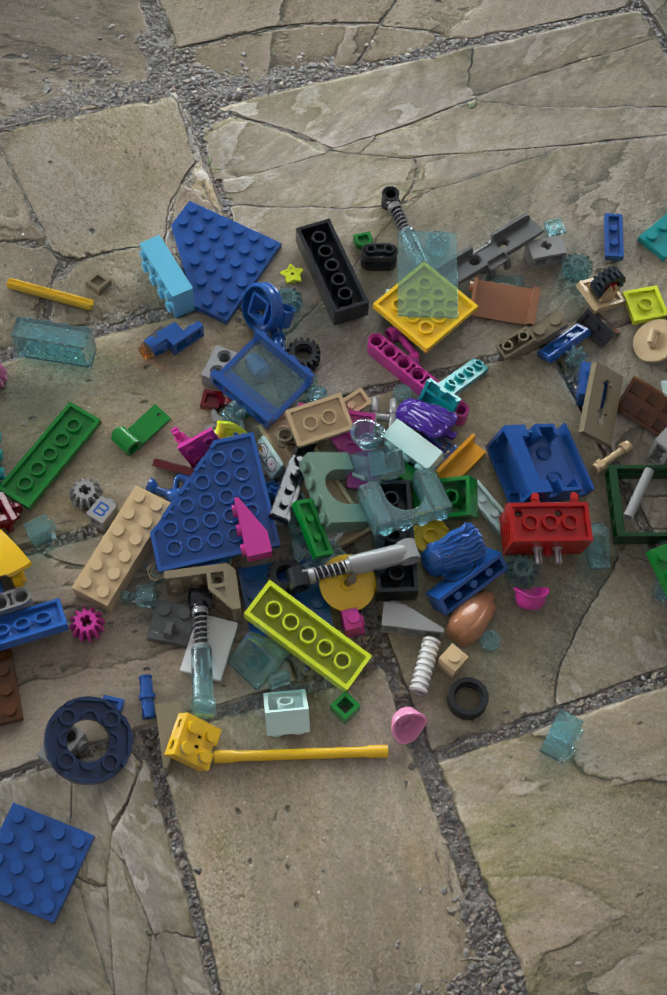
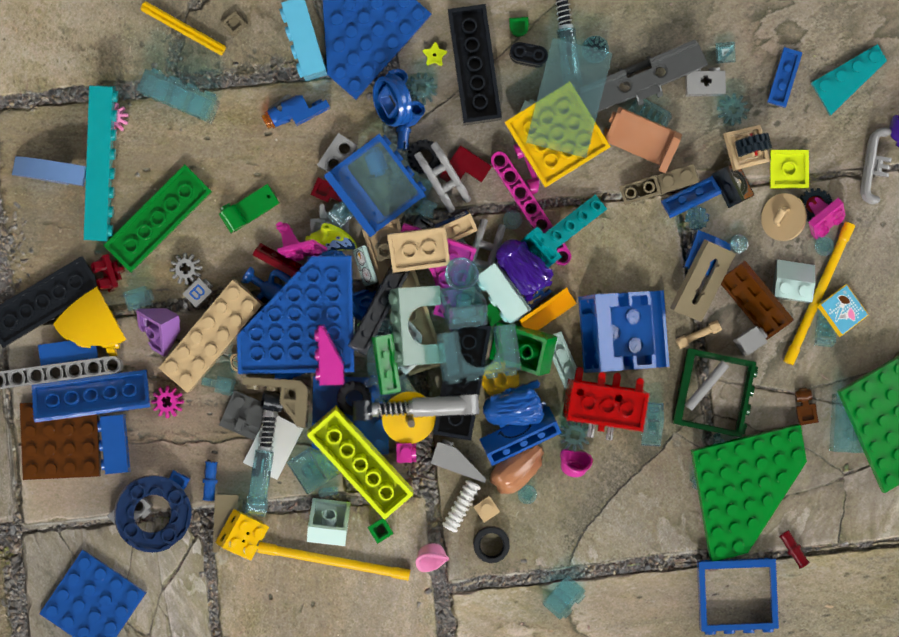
camera: 15 degrees right, 25 degrees up
none -> blue brick [97,414,131,474]
none -> medium lavender slope [136,308,180,357]
none -> light grey piece [414,142,471,213]
none -> dark red tile [439,145,492,188]
none -> clear light blue plate [730,234,748,253]

